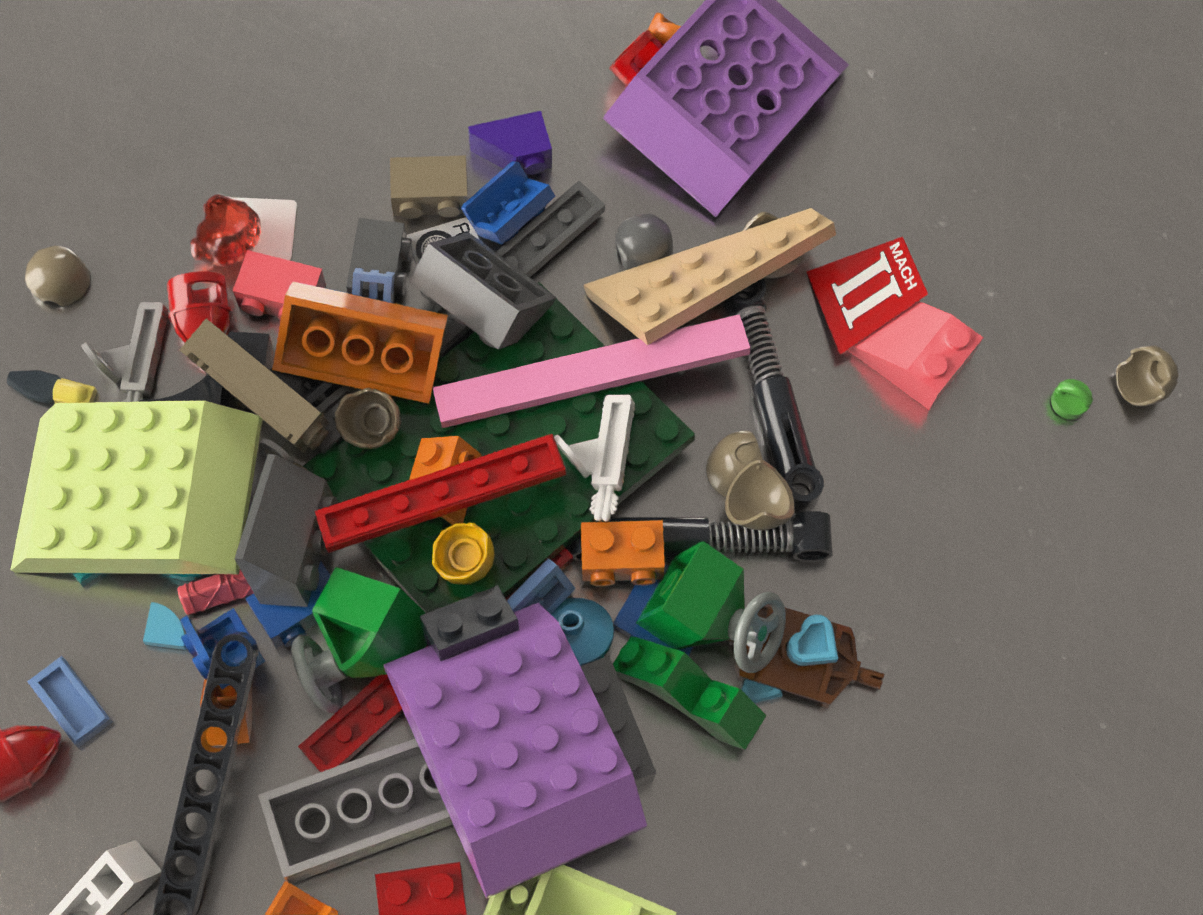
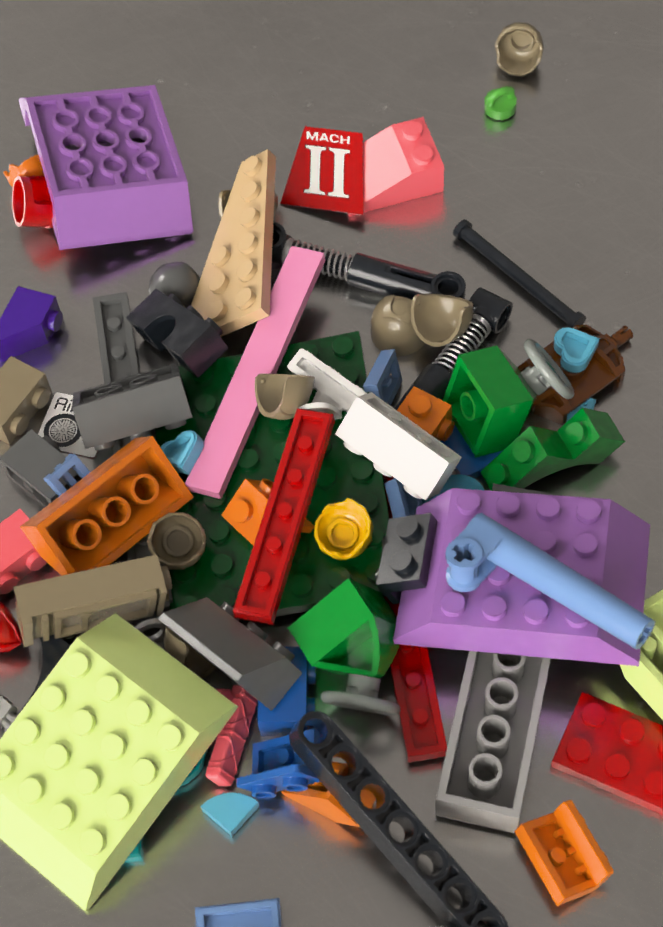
camera: 45 degrees left, 10 degrees down
blue bracket [461,161,556,244] -> none
none -> black arch [126,289,228,378]
none -> medium azure tile [160,430,204,475]
none -> dark tan helmet [254,373,315,420]
none -> white brick [335,392,462,500]
none -> medium blue tile [363,349,403,406]
none -> medium blue axle [445,513,655,649]
none -> black bar [453,219,586,328]

